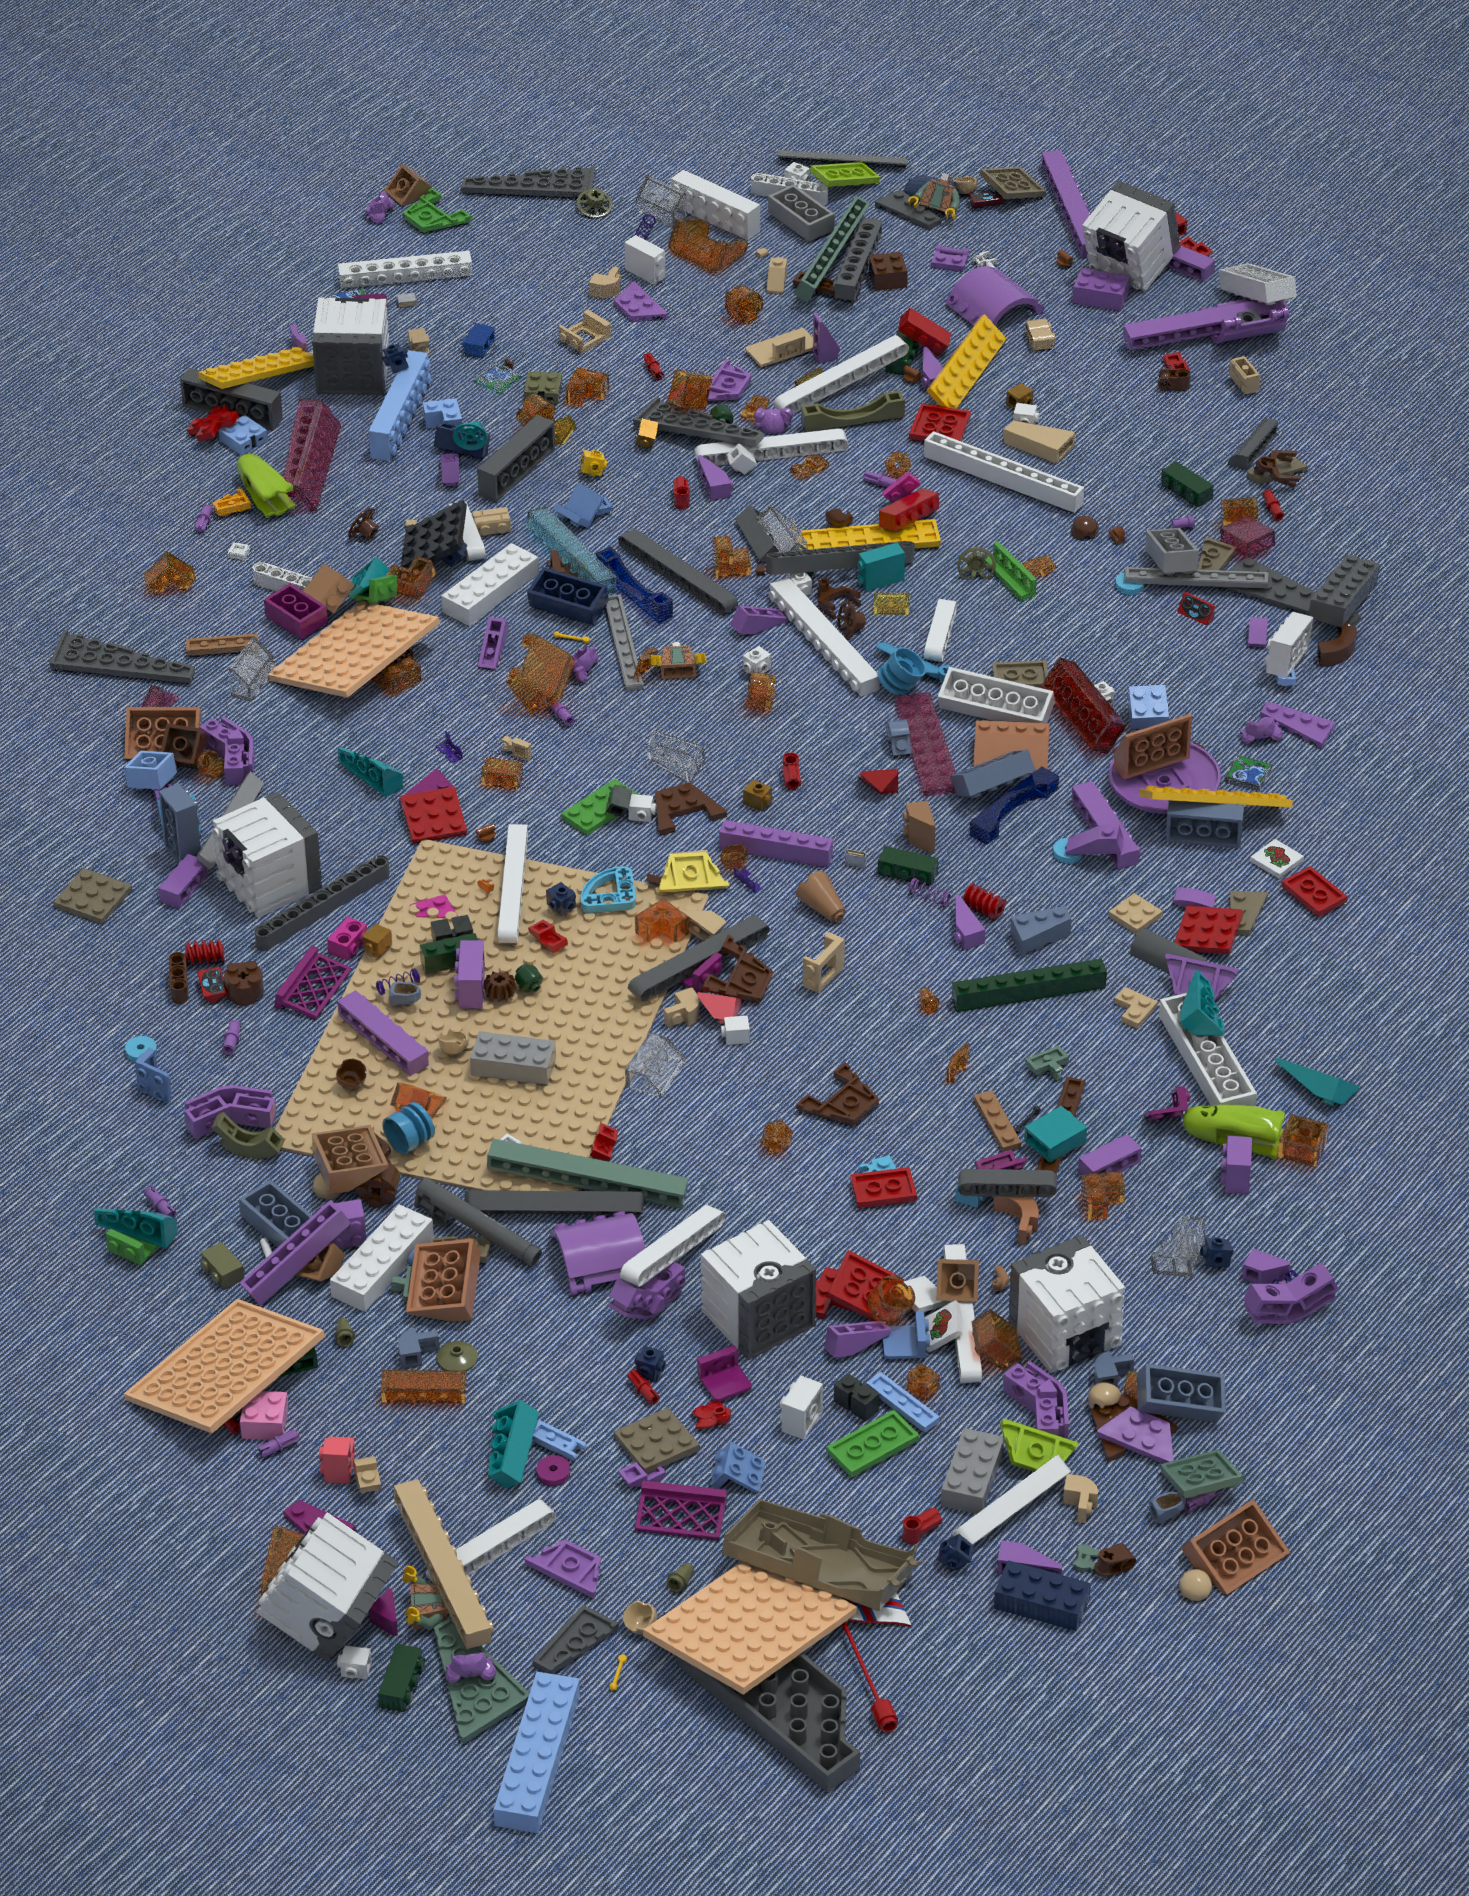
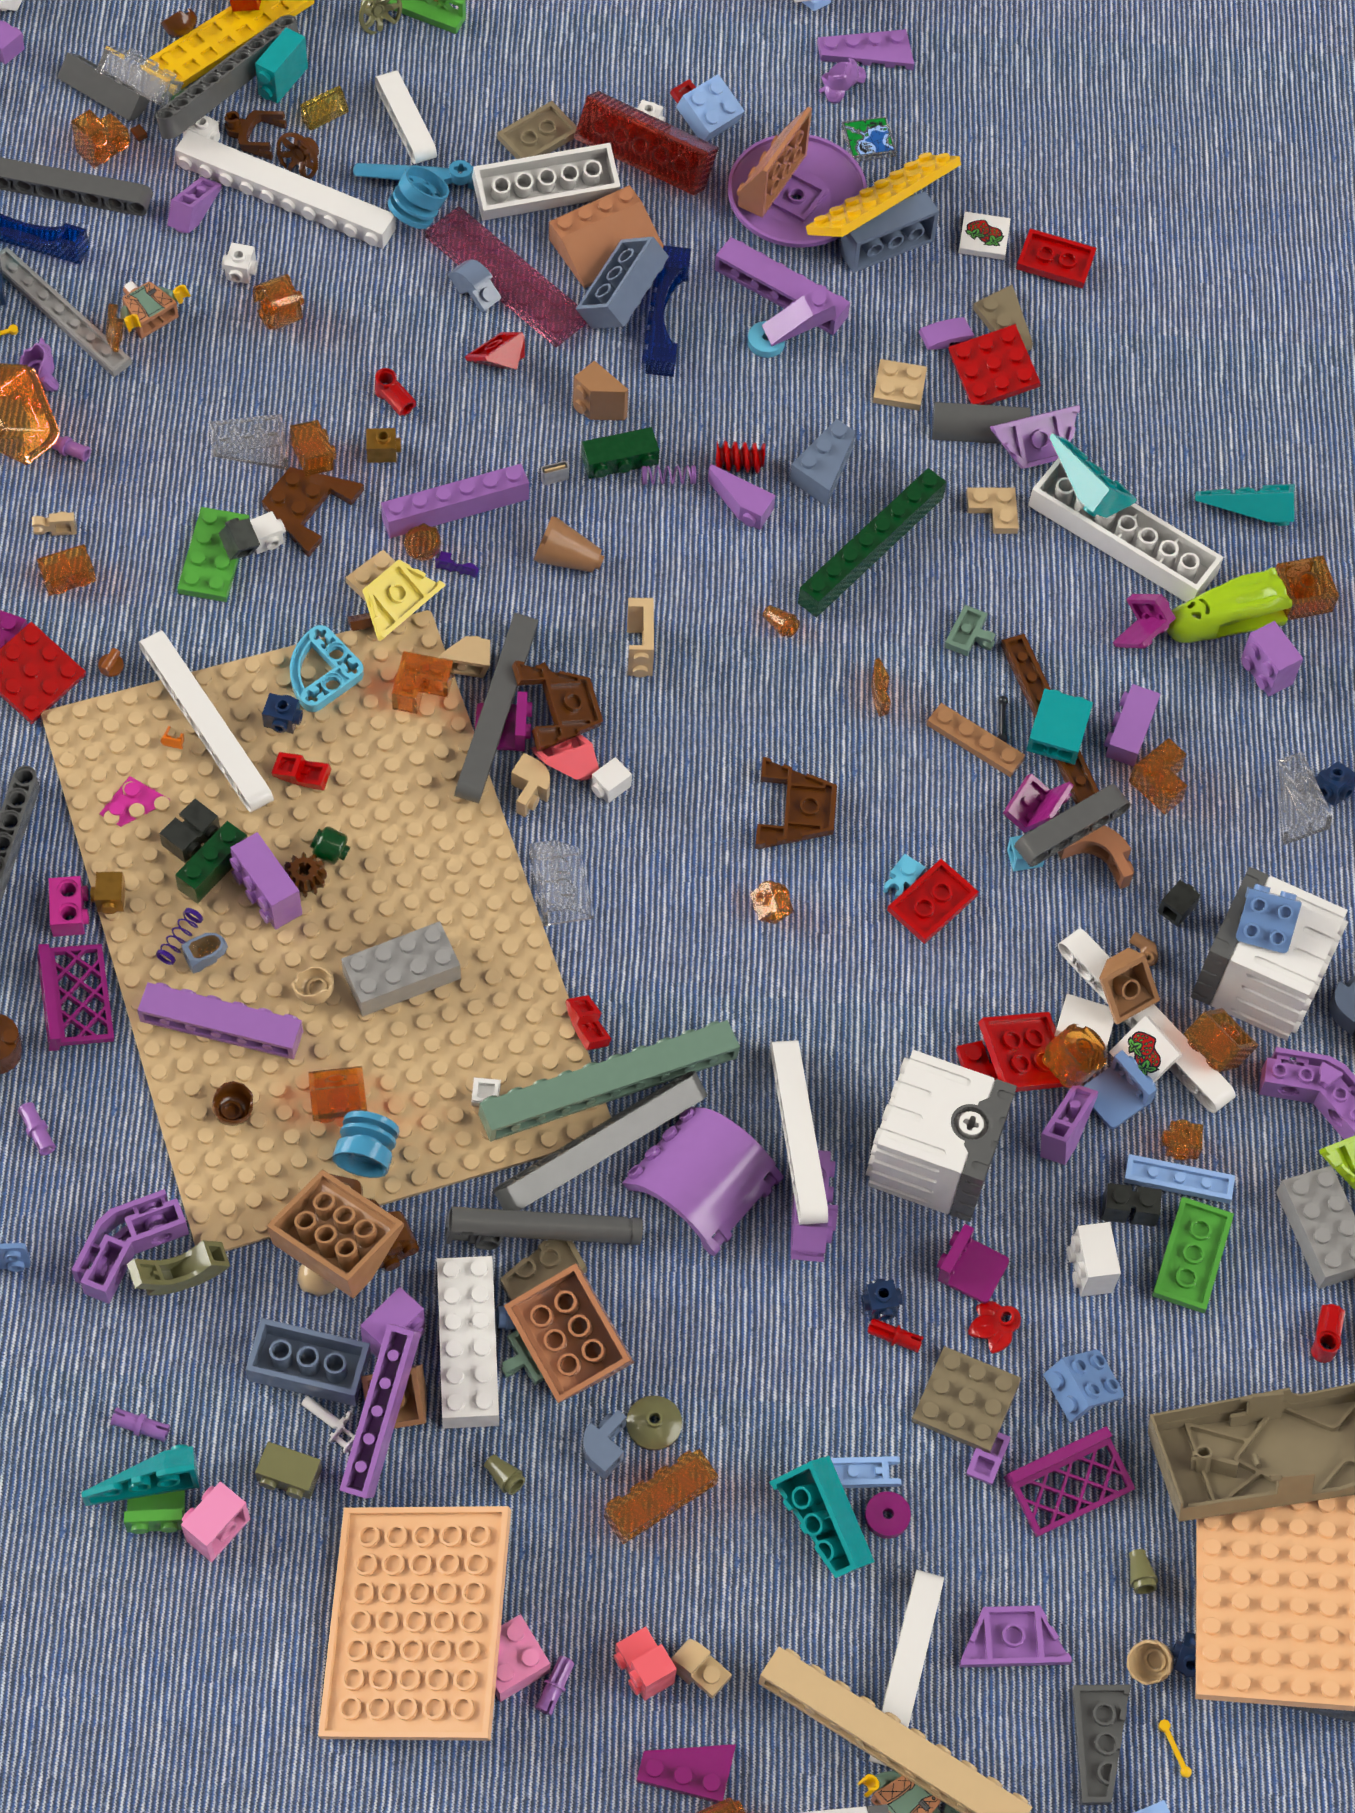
camera: 40 degrees left, 20 degrees up
none -> bright pink brick [181,1481,250,1562]
none -> clear orange brick [290,420,337,476]
none -> medium blue bracket [1236,884,1302,953]

